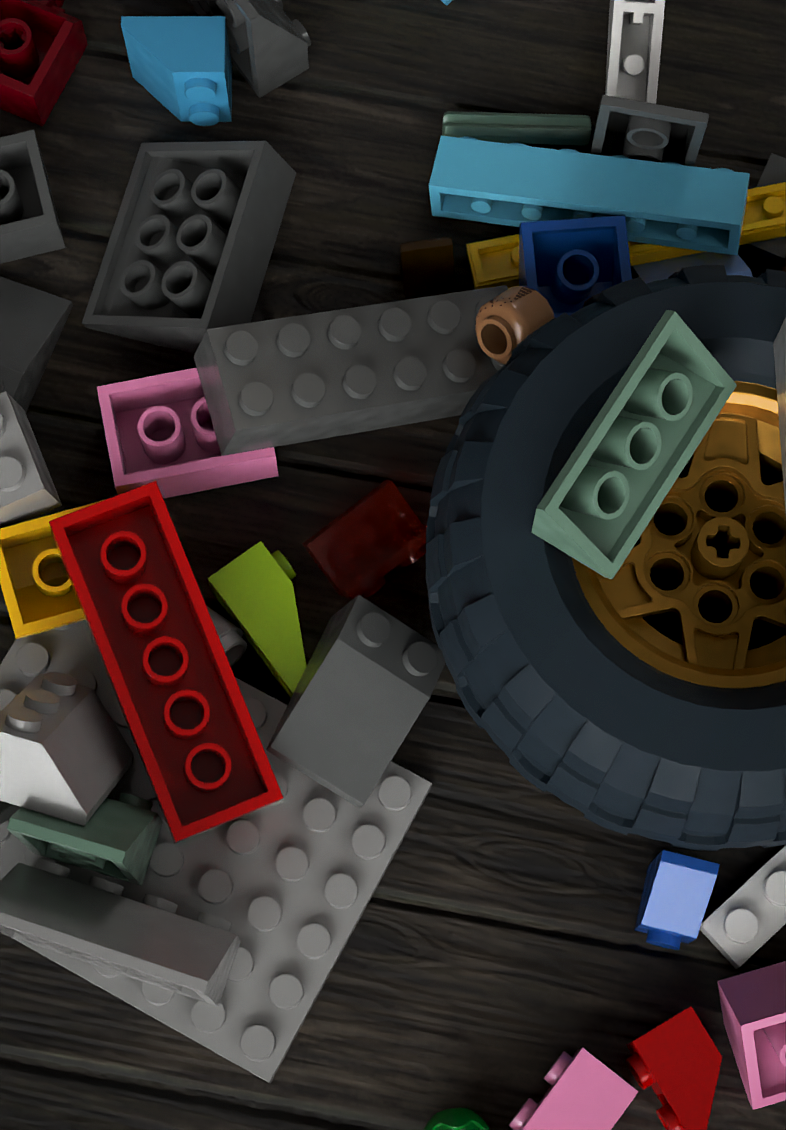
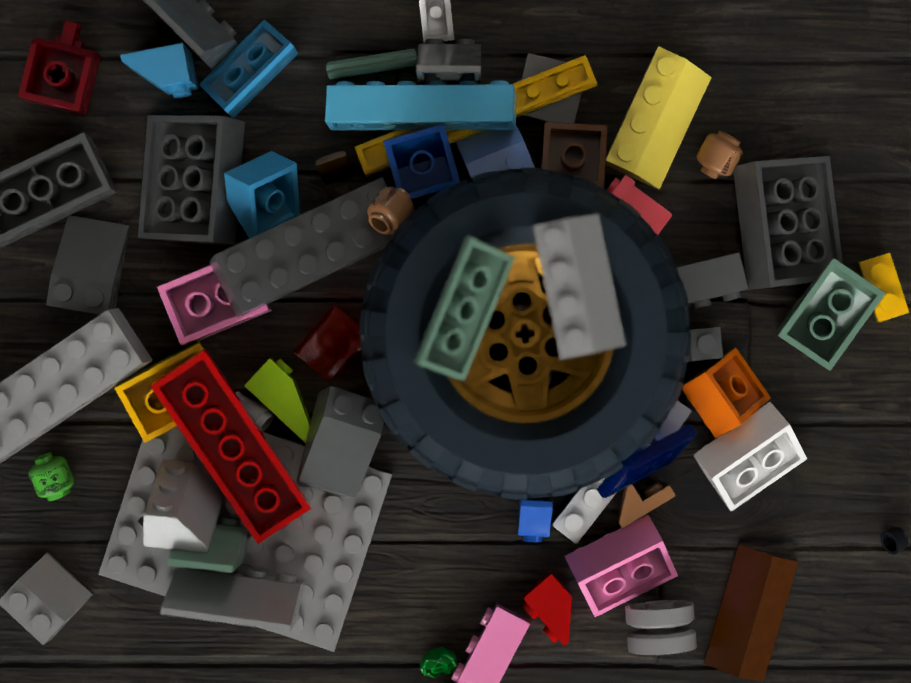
camera: 15 degrees left, 15 degrees up
none -> dark azure slope [199,19,298,118]
none -> dark azure slope [224,151,300,239]

